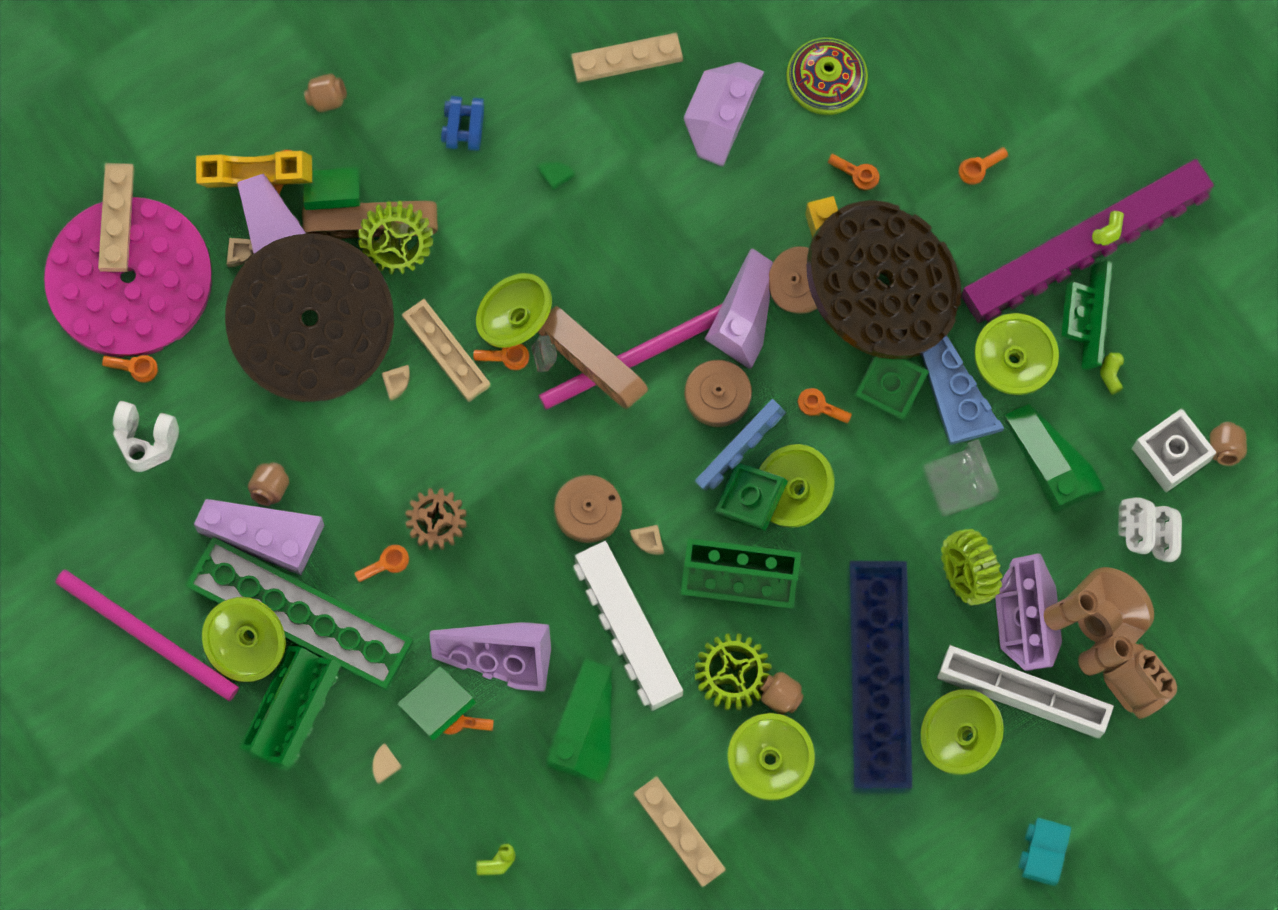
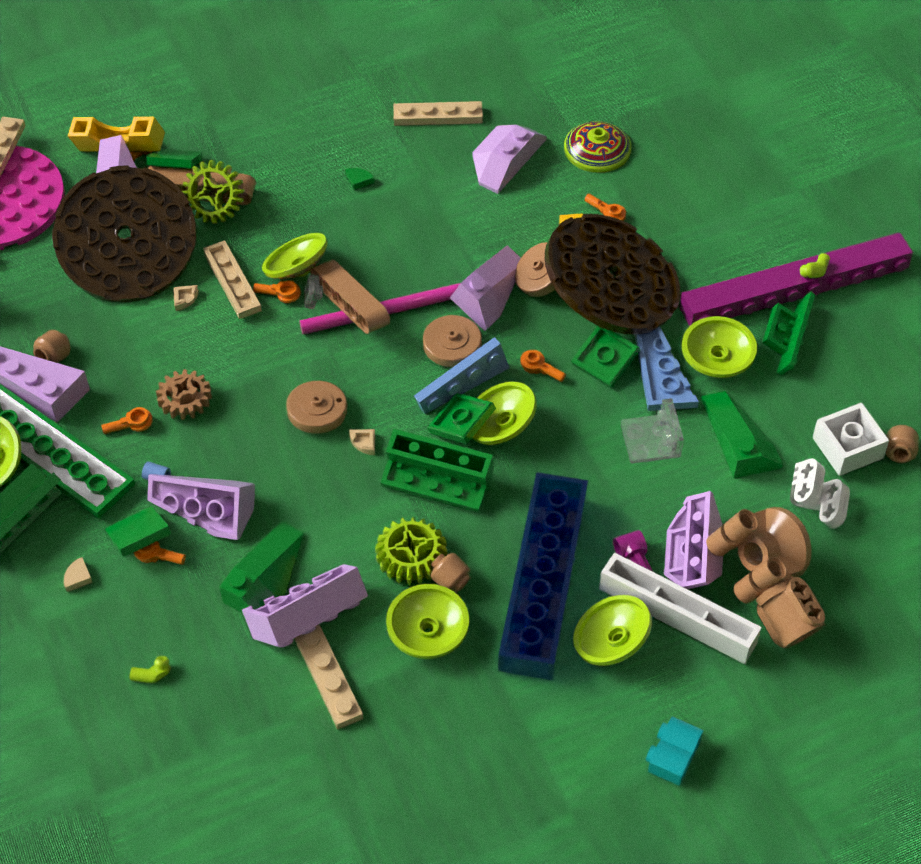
camera: 15 degrees right, 20 degrees down
medium nougat head [304,73,347,113] -> none
blue brick [441,96,485,151] -> none
white brick [573,540,683,711] -> none
lime gear [941,528,1002,606] -> none
orange plate [958,147,1008,185] -> none
lime arm [1100,353,1124,395] -> none
none -> medium blue hinge [142,461,171,480]
none -> lavender wedge [242,564,368,647]
none -> magenta axle [613,530,653,572]

